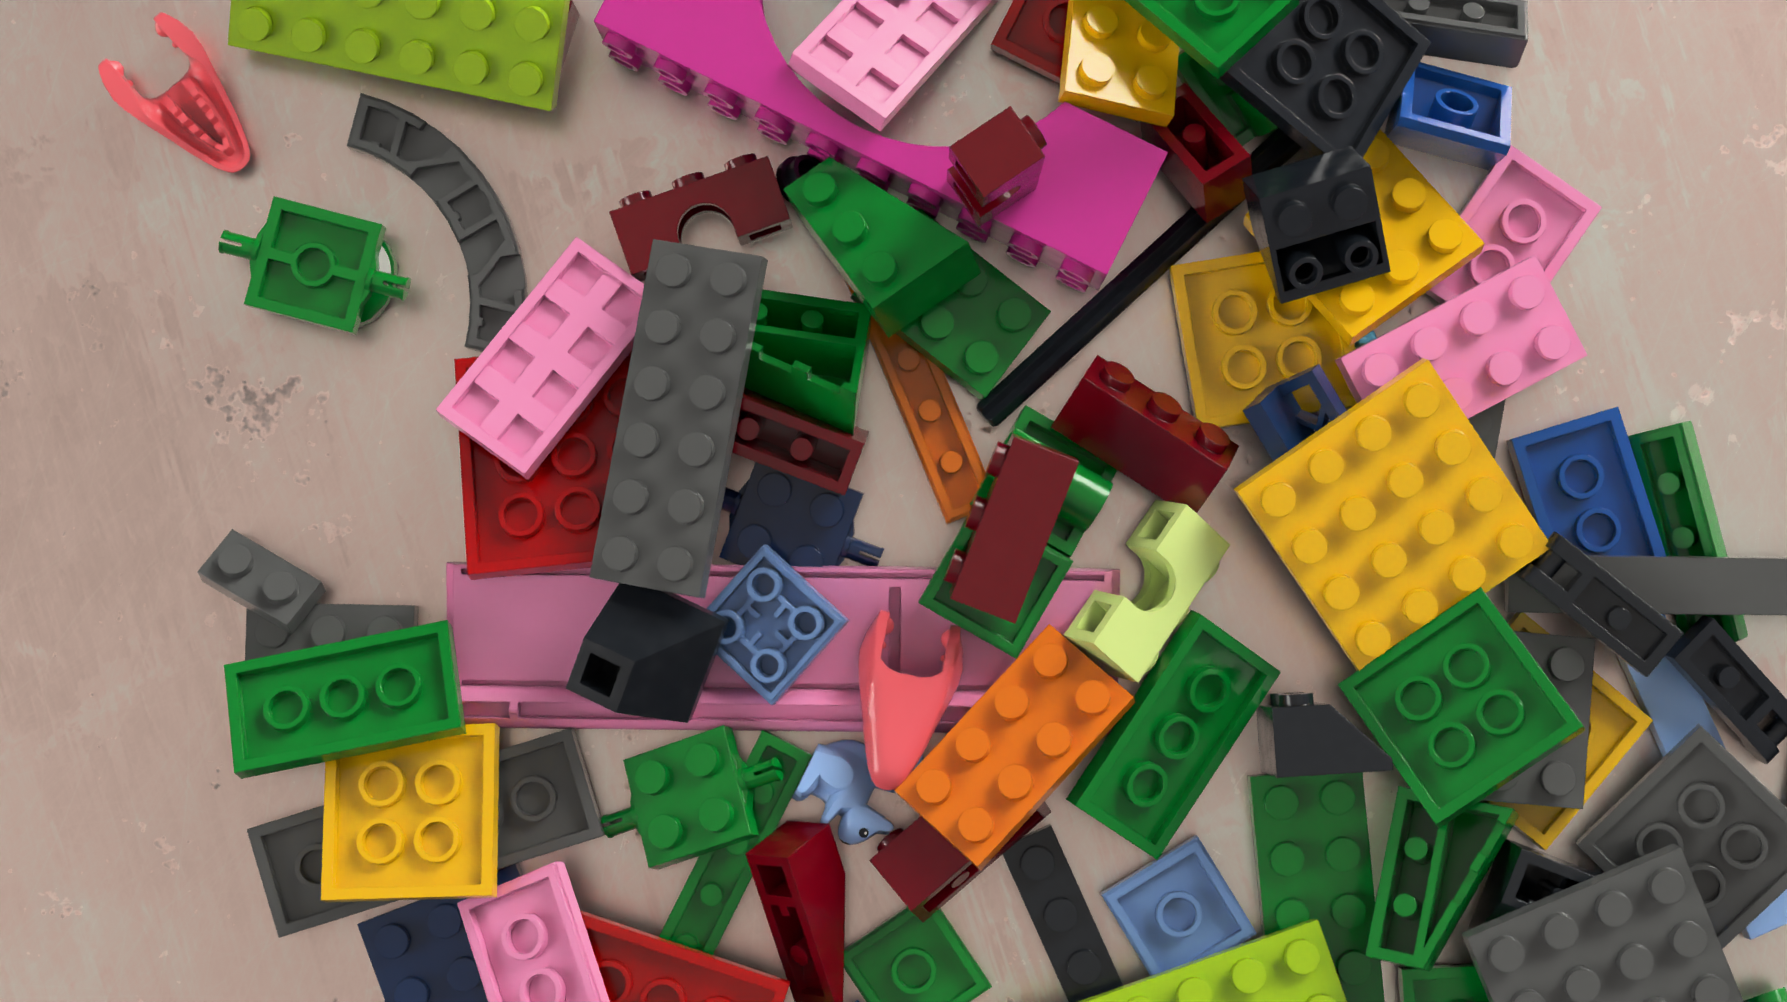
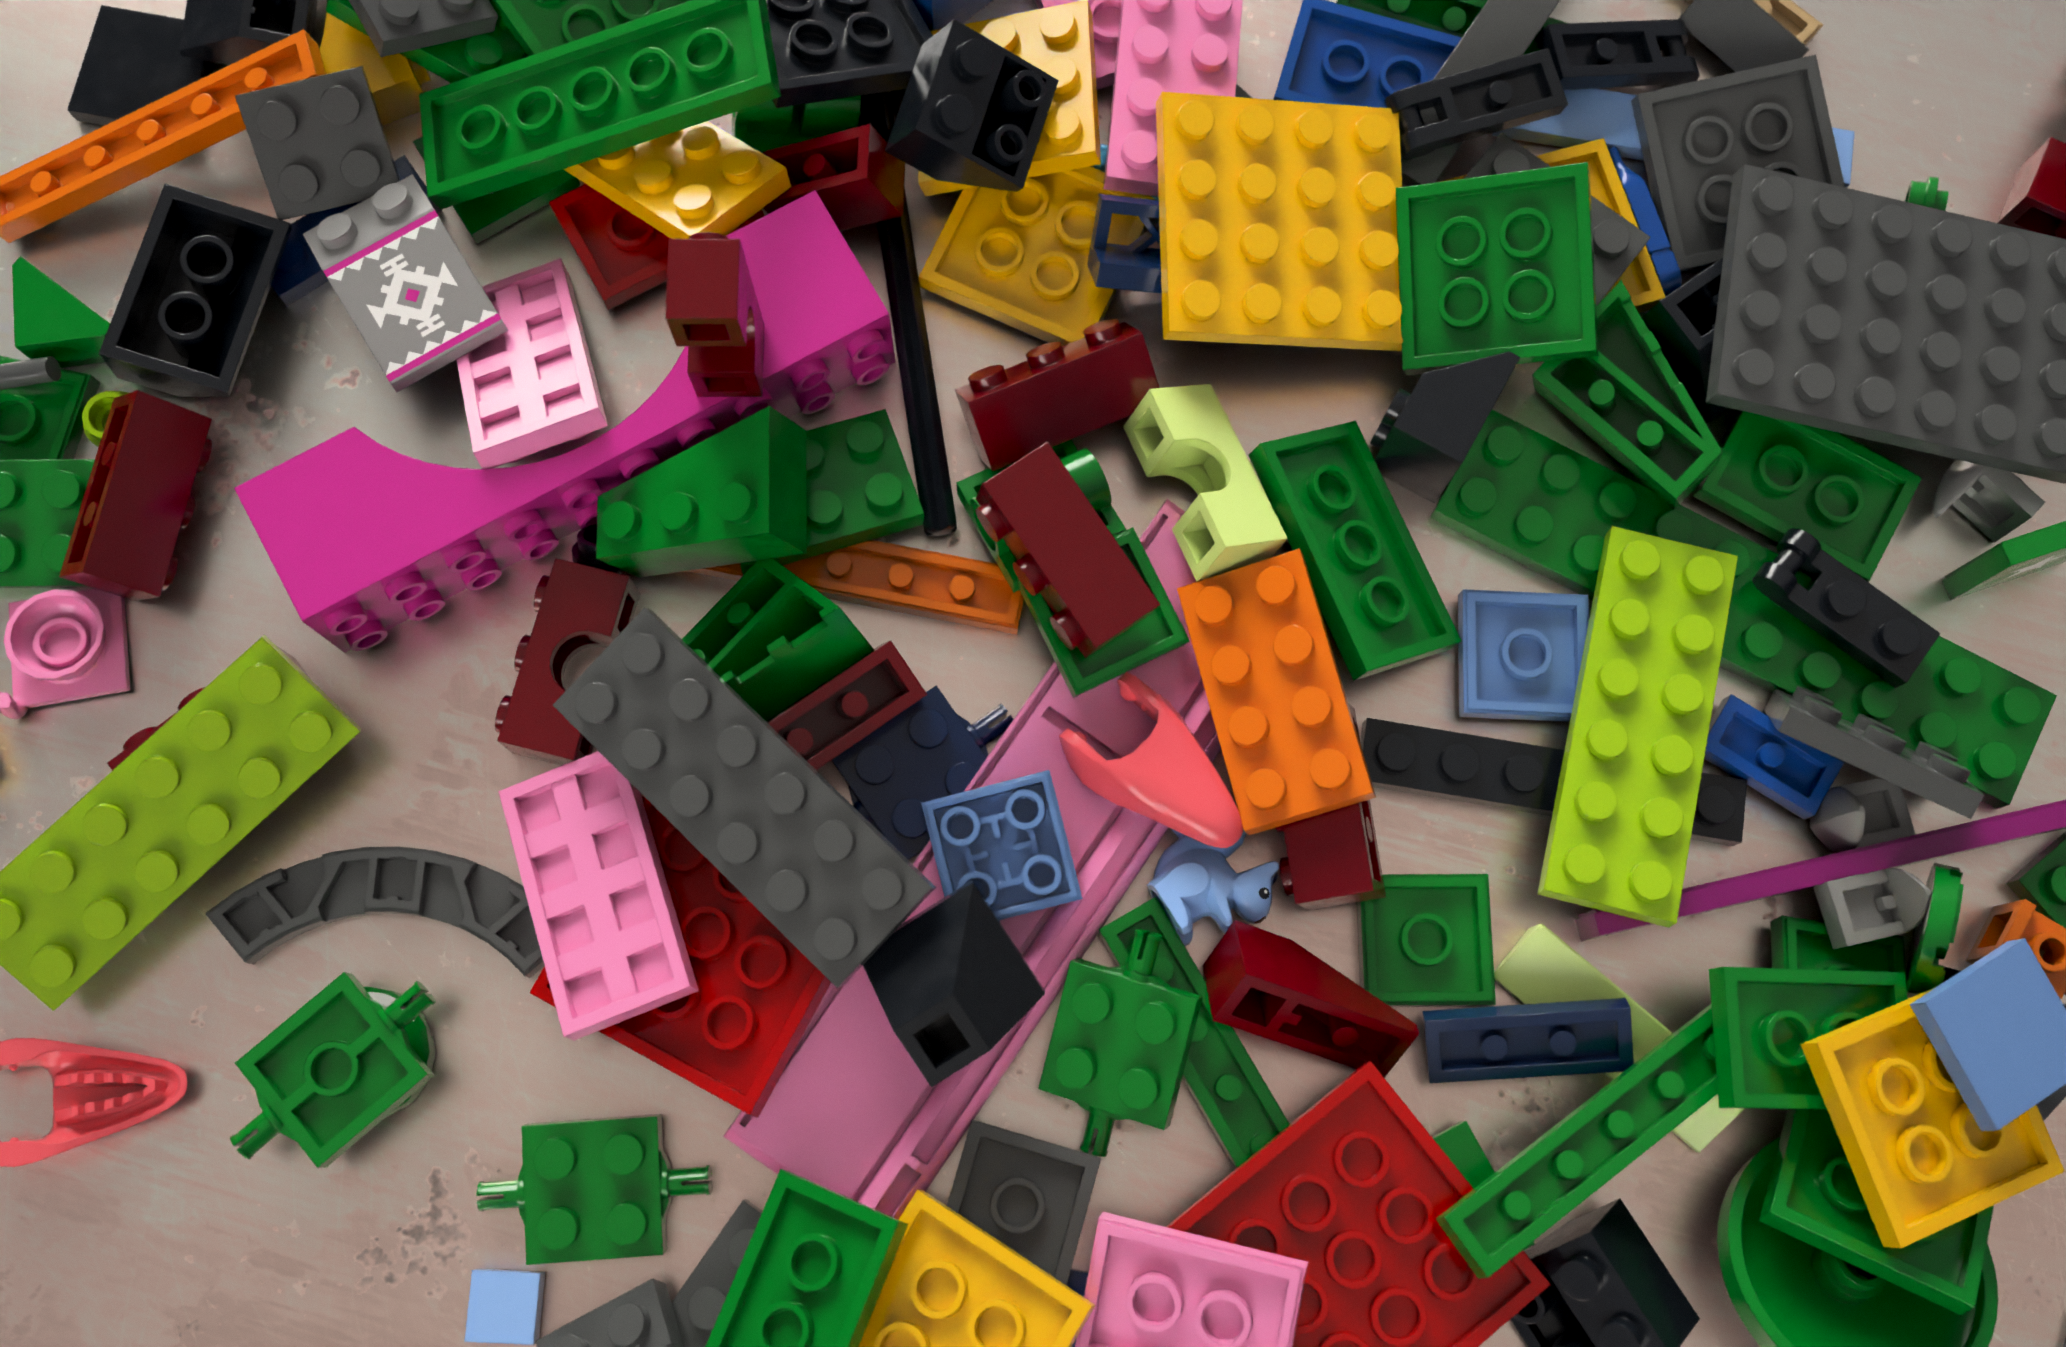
camera: 65 degrees left, 10 degrees down
none -> light blue tile [464,1269,545,1345]
none -> green plate [477,1114,712,1265]
none -> blue piece [1609,147,1682,296]

